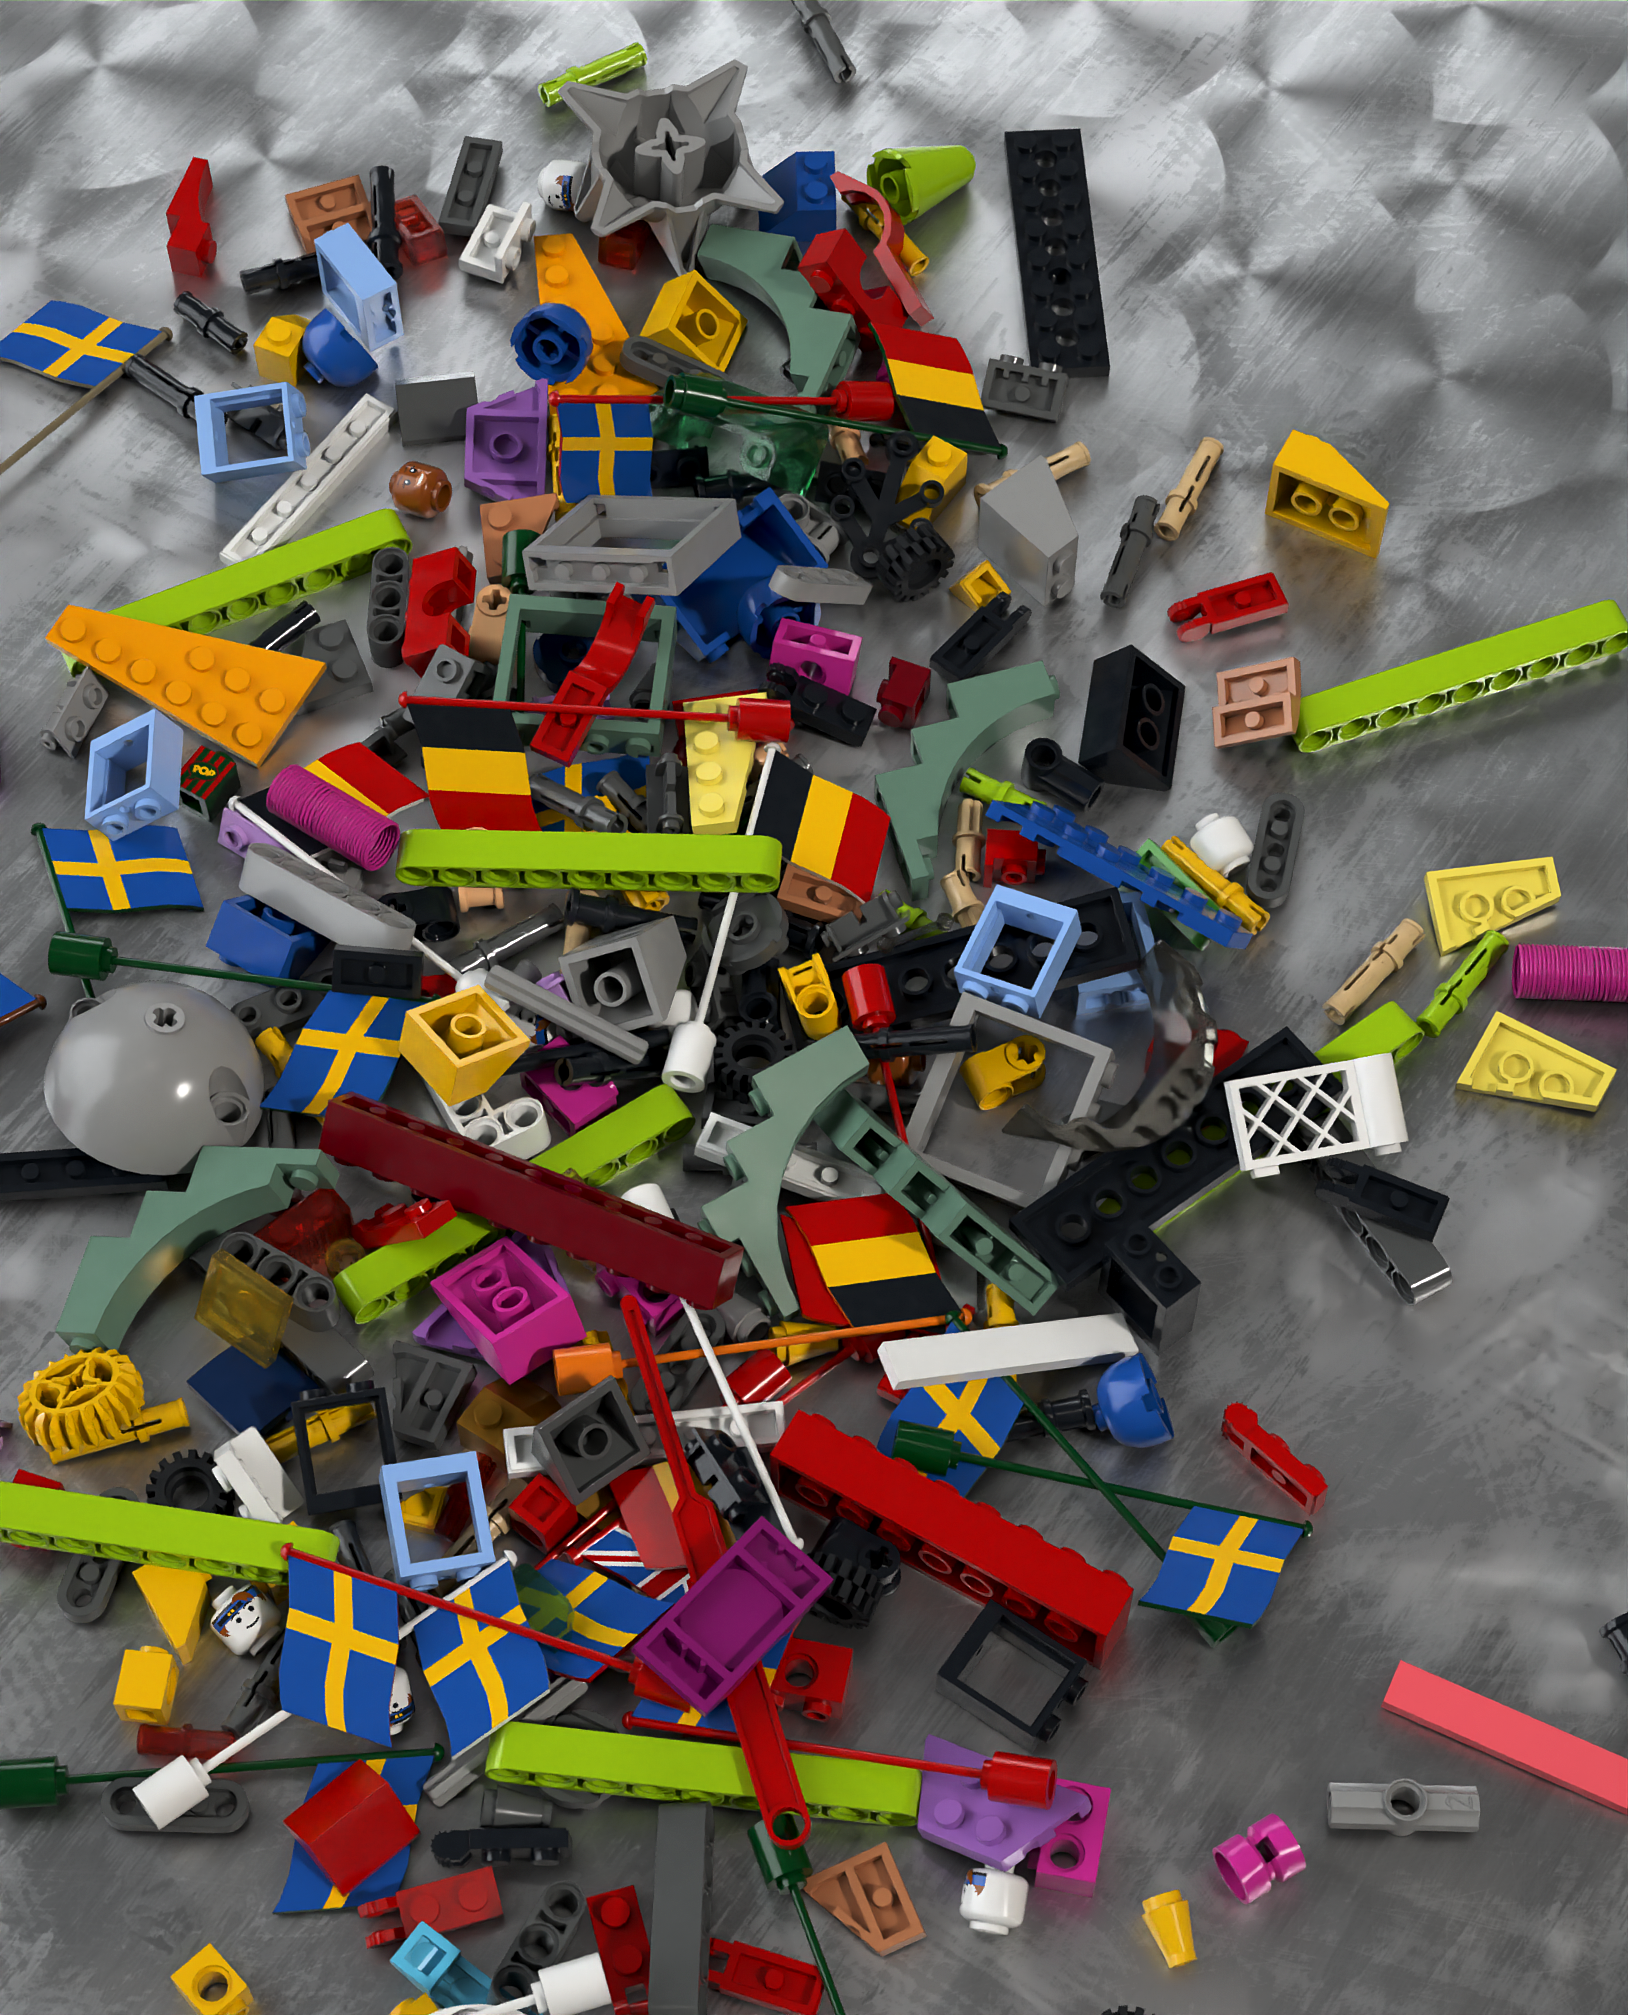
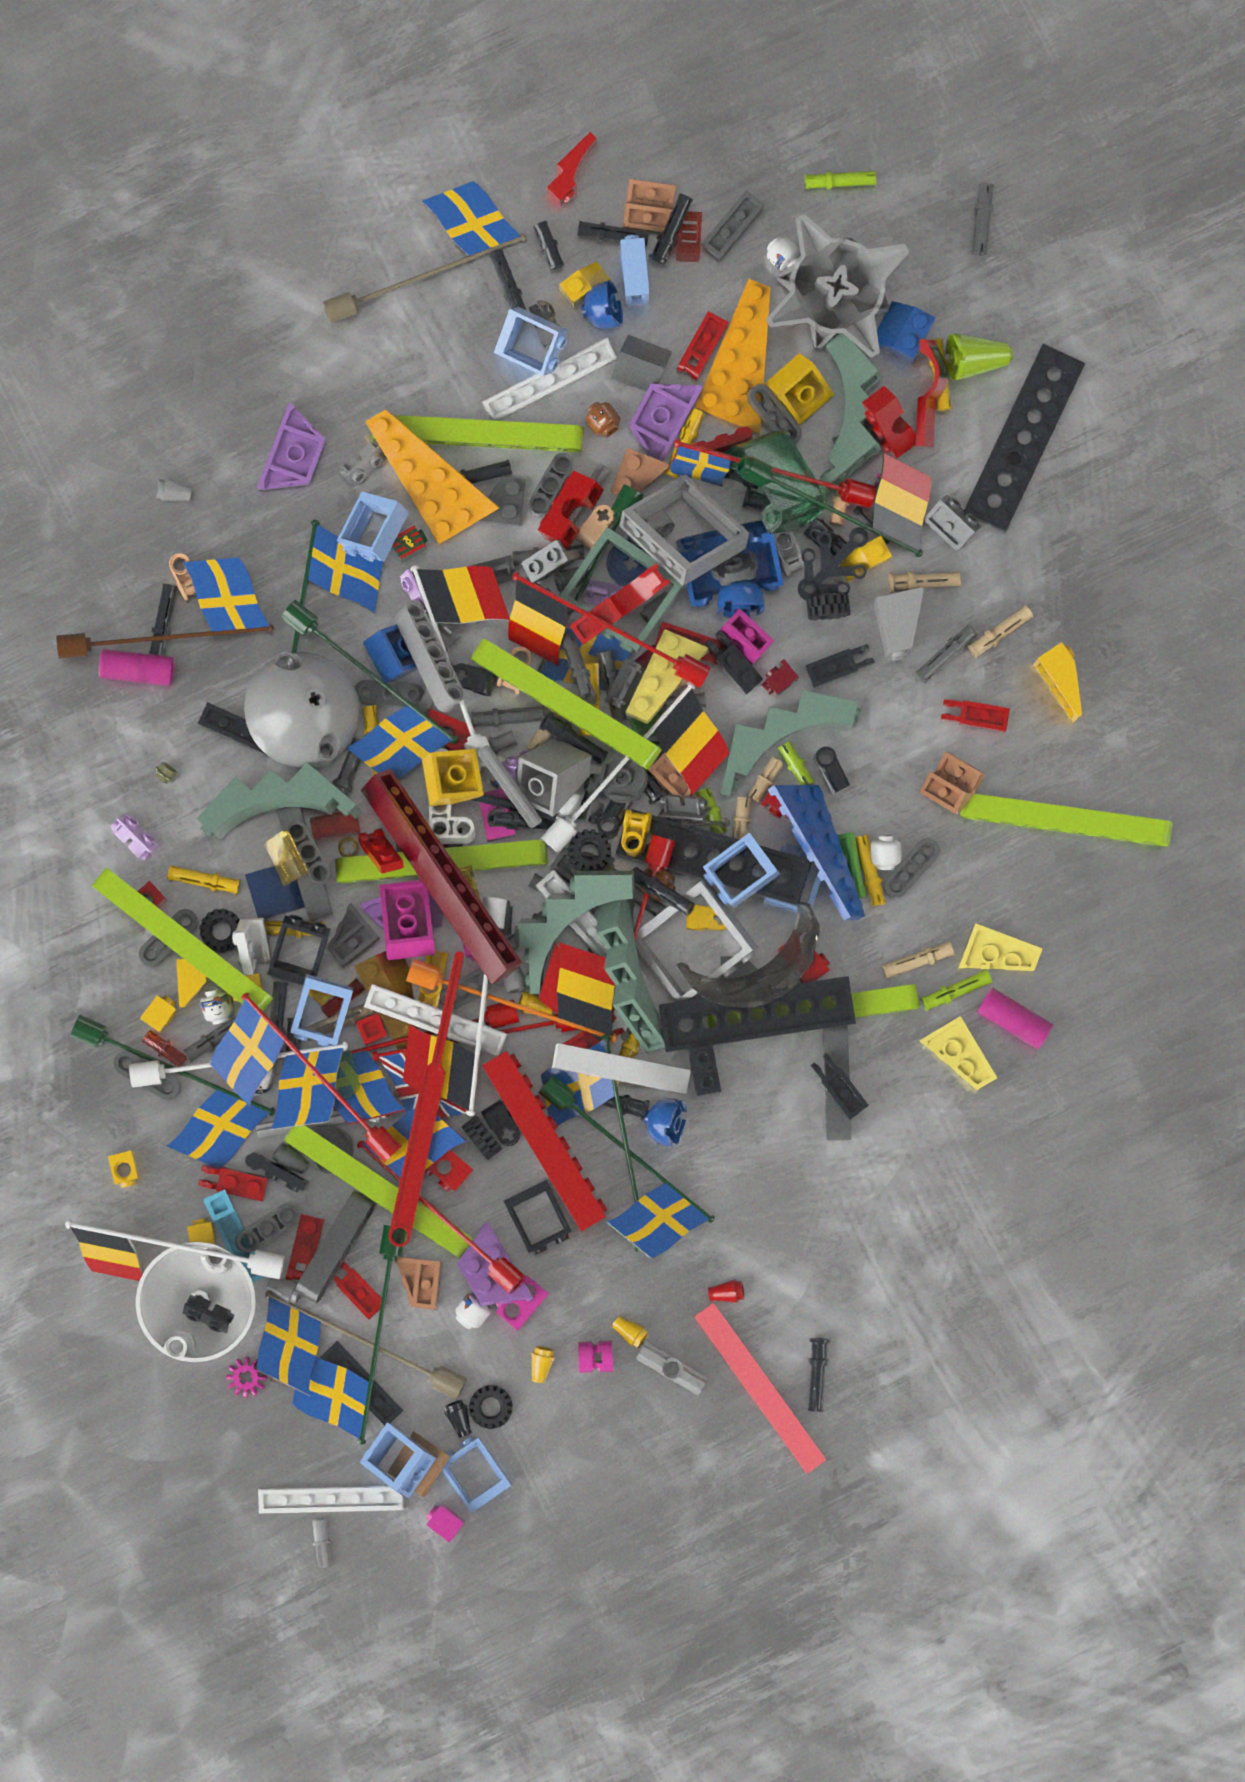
camera: 25 degrees right, 25 degrees up
yellow gear [17,1347,145,1455] -> none
dark pink piece [266,764,400,872] -> none
red slope [282,1759,421,1898] -> none
black plate [332,944,424,999] -> none
white bracket [459,201,536,284] -> none
blue cylinder [510,303,593,385] -> none
dark grey slope [531,1375,651,1506] -> none
magenta slope [631,1516,834,1717] -> none
black hinge [684,1427,769,1524] -> none
light grey beam [768,565,873,605] -> none
yellow slope [948,560,1012,612] -> none
black slope [1078,644,1186,792] -> none
red hinge [1221,1402,1328,1516] -> none
white piece [1224,1053,1409,1179] -> none
none -> yellow cone [612,1316,649,1348]
none -> red plate [676,311,729,380]
none -> red cone [708,1279,745,1303]
none -> dark grey plate [711,551,758,586]

